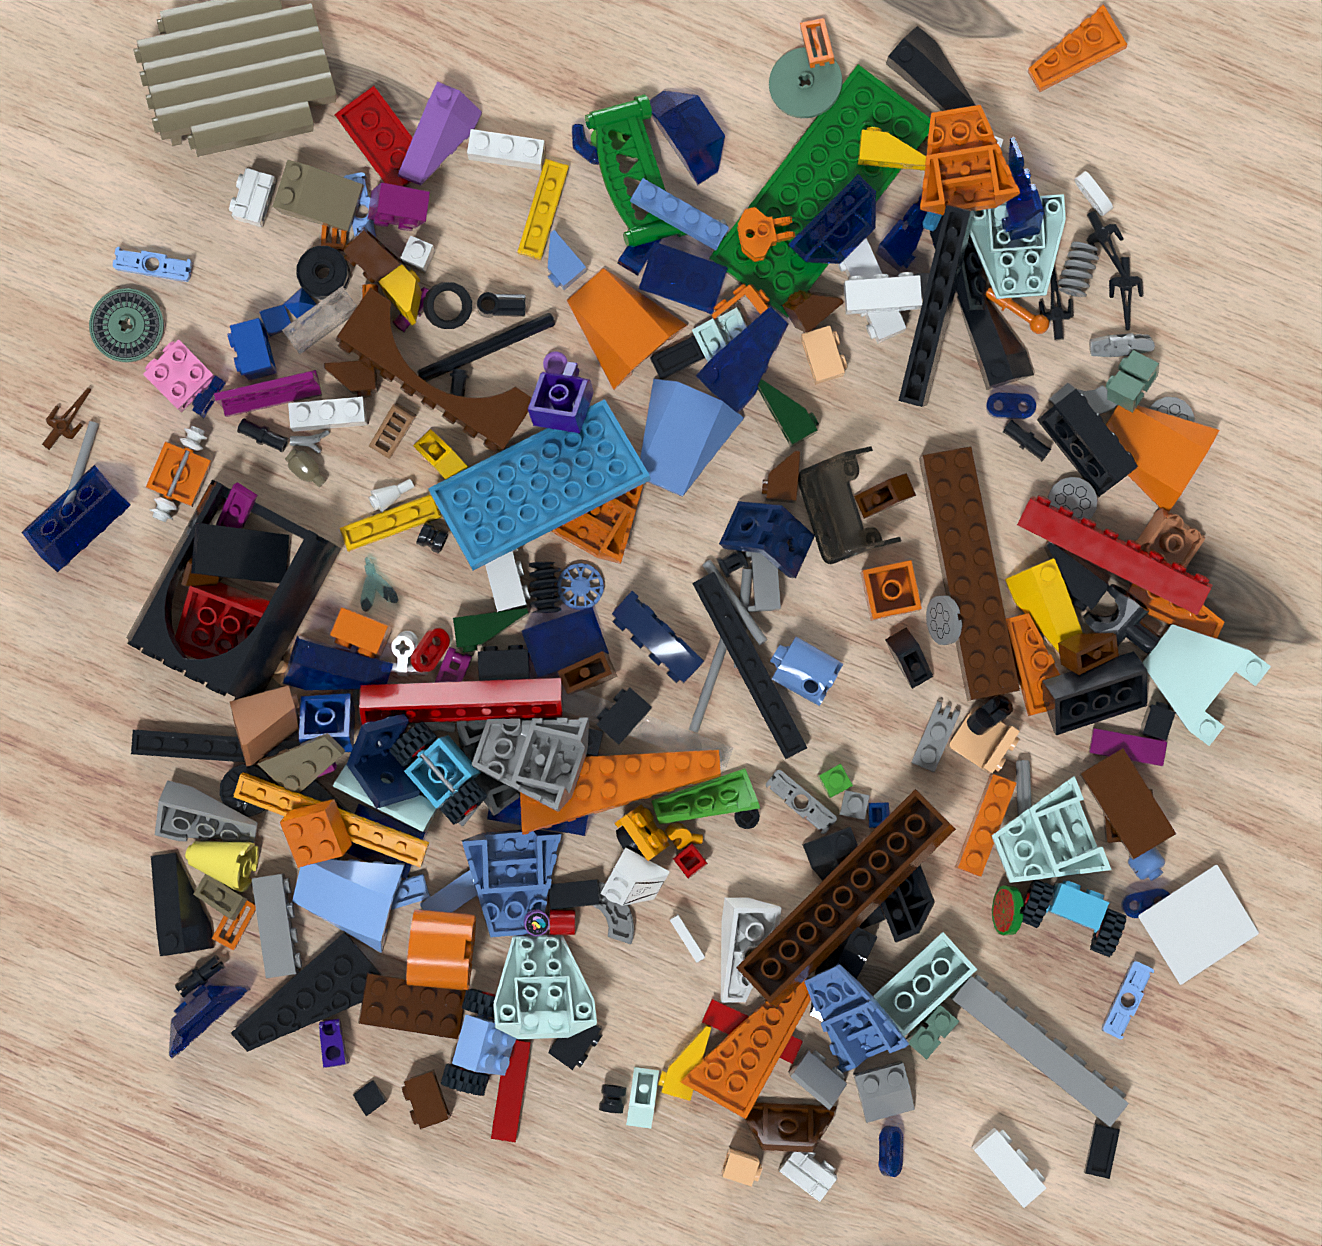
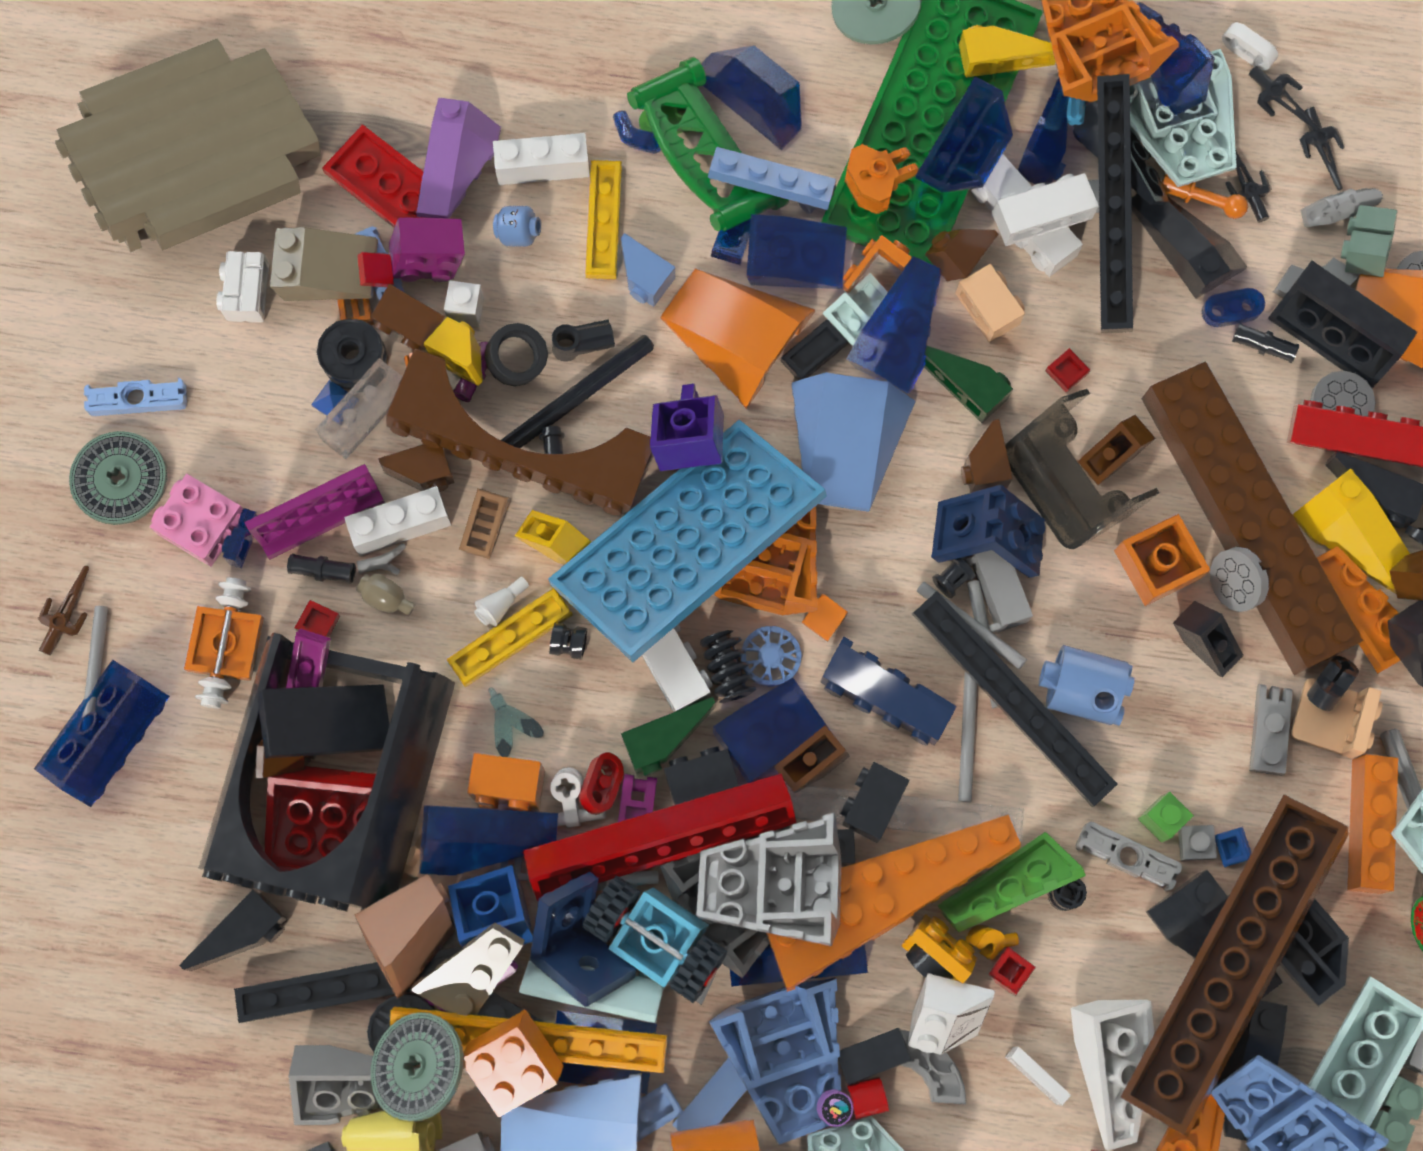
camera: 15 degrees left, 10 degrees down
blue brick [227,318,277,381] -> none
blue slope [259,304,293,337] -> none
medium lavender tile [543,351,568,374] -> none
light grey piece [1058,241,1099,297] -> none
none -> black slope [179,890,288,971]
none -> red plate [294,600,340,638]
none -> red tile [357,252,394,287]
none -> piece [371,1013,464,1121]
none -> medium blue head [493,206,541,247]
none -> orange slope [802,593,848,642]
none -> red tile [1045,348,1091,393]

